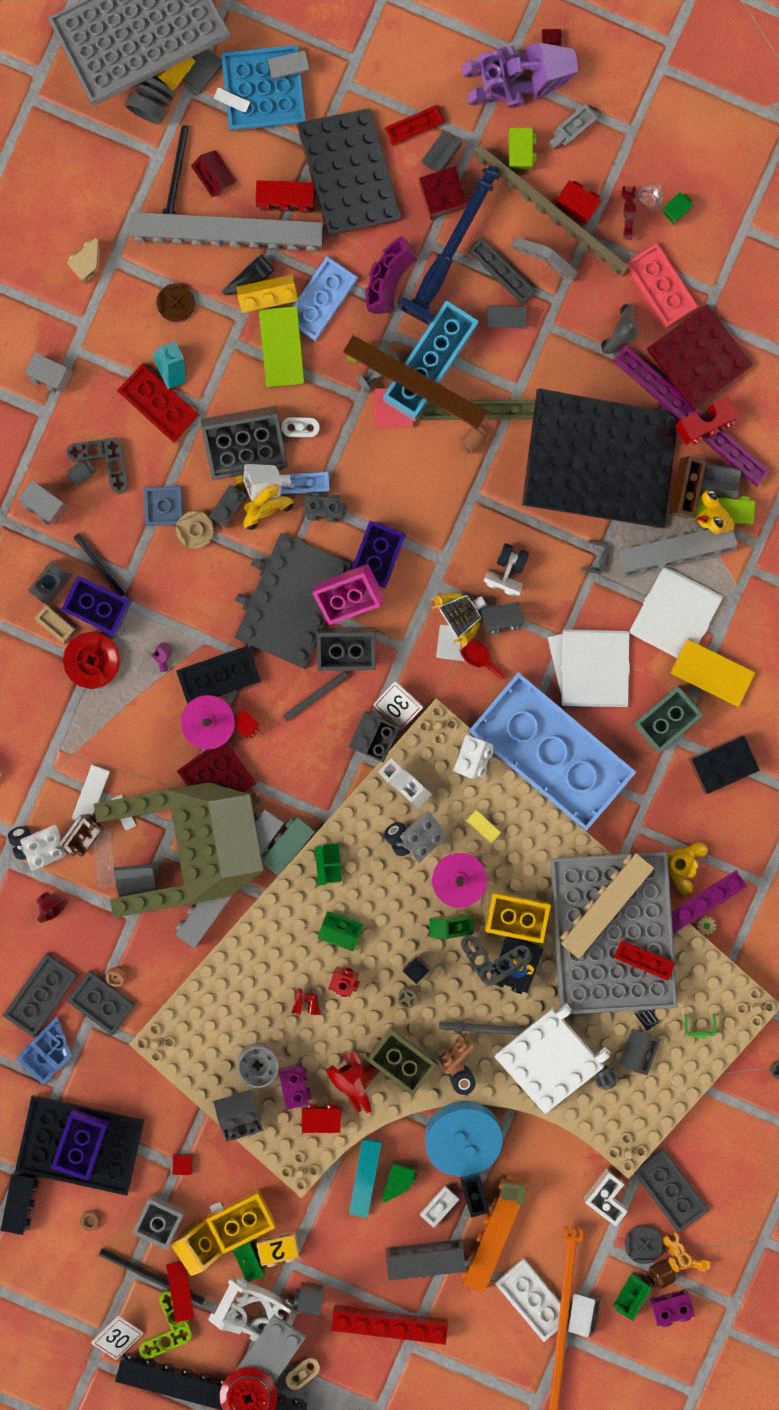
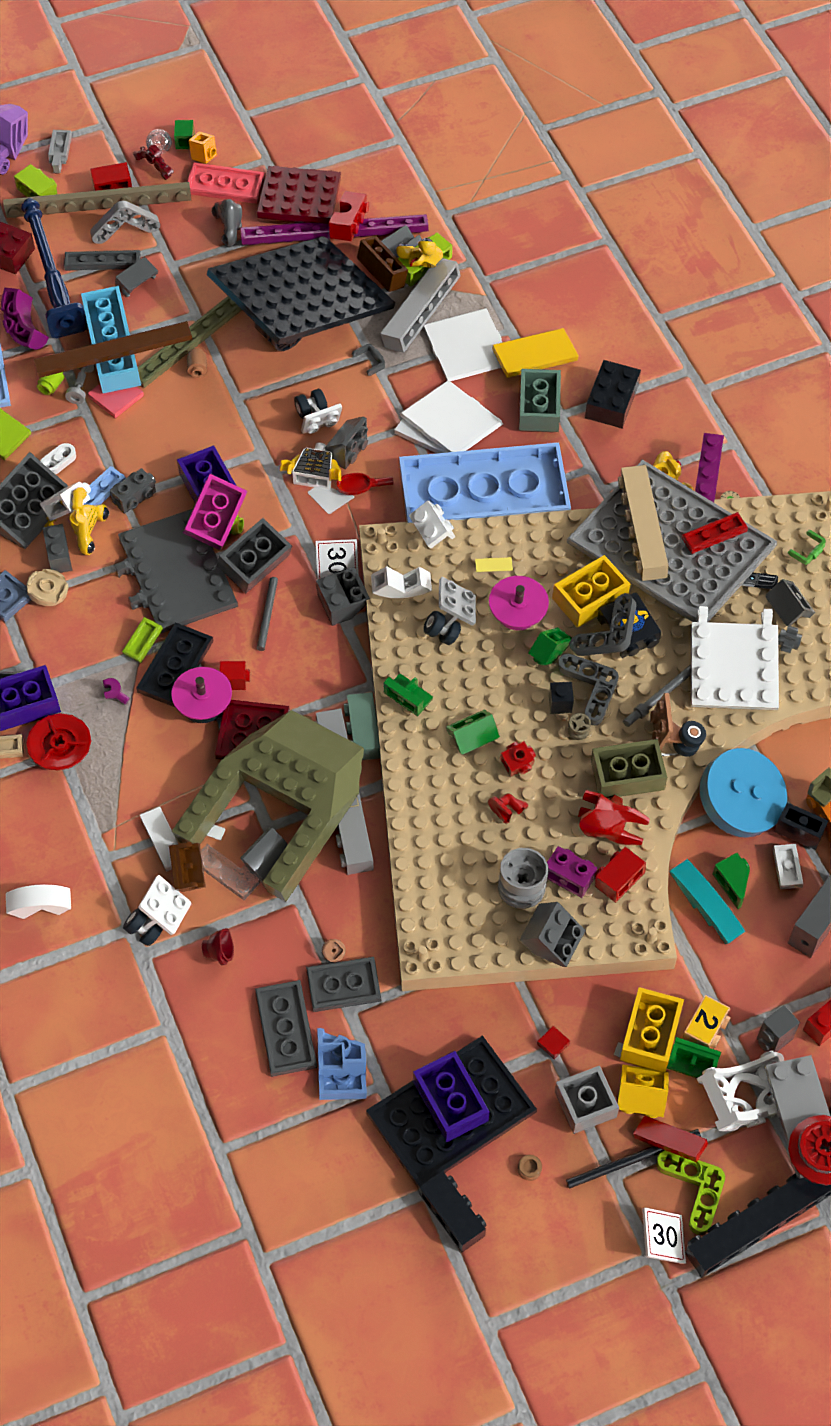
camera: 45 degrees left, 30 degrees down
none -> lime tile [122,617,163,663]
none -> light orange brick [189,131,217,164]
none -> dark grey beam [558,654,619,726]

